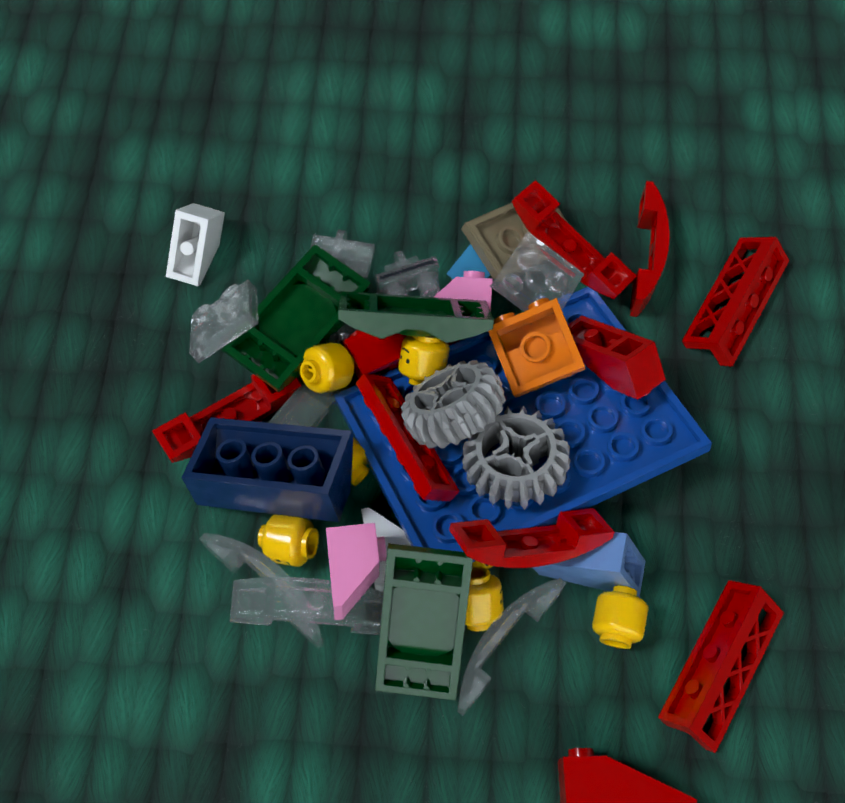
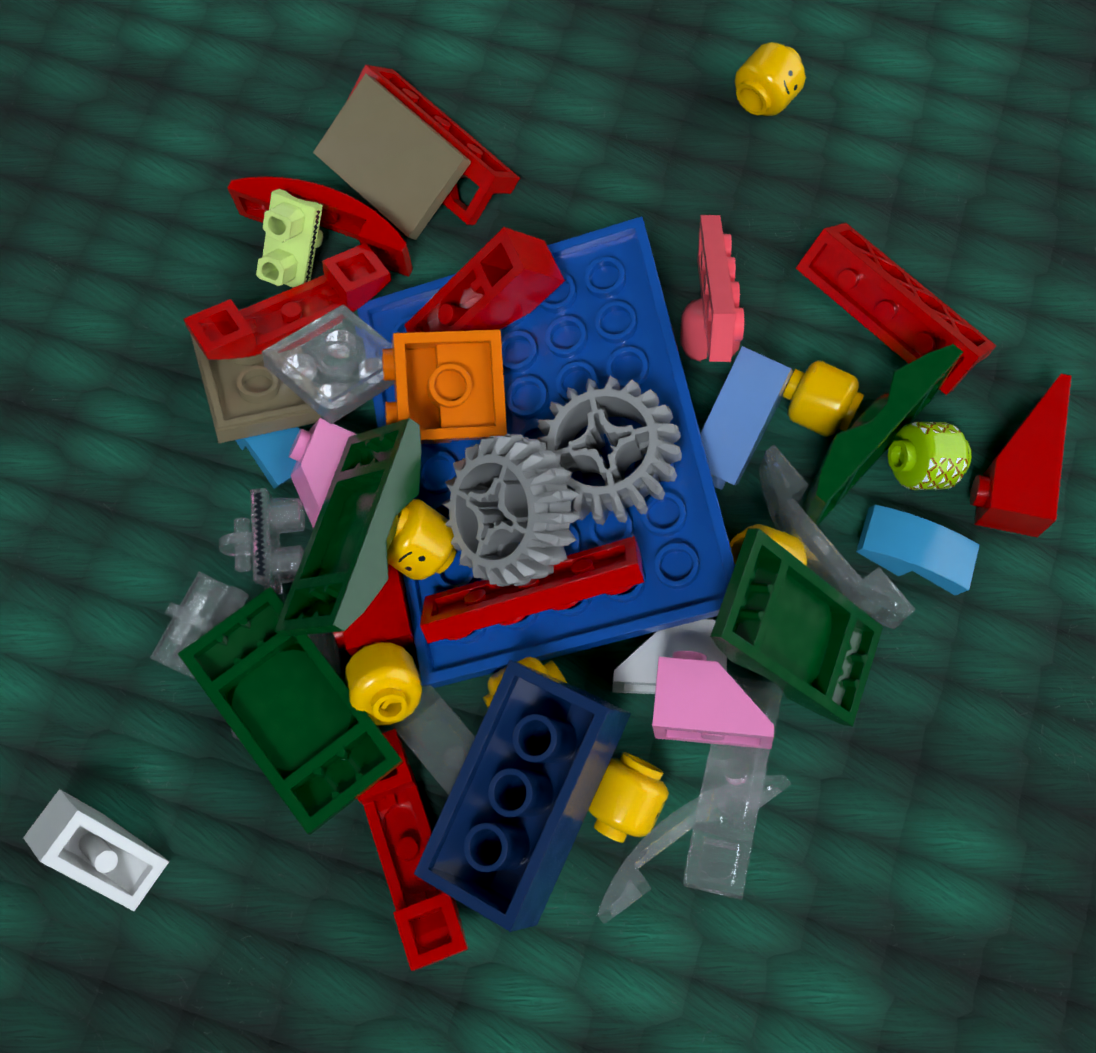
camera: 70 degrees left, 5 degrees up
clear plate [189,280,258,363] -> none
red slope [449,508,615,568] -> none
none -> yellowish green hips [256,189,323,288]
none -> dark tan tile [313,73,471,240]
none -> coral plate [680,215,744,362]
none -> dark green slope [798,344,963,538]
none -> dark azure slope [856,505,980,595]
none -> lime head [888,422,972,490]

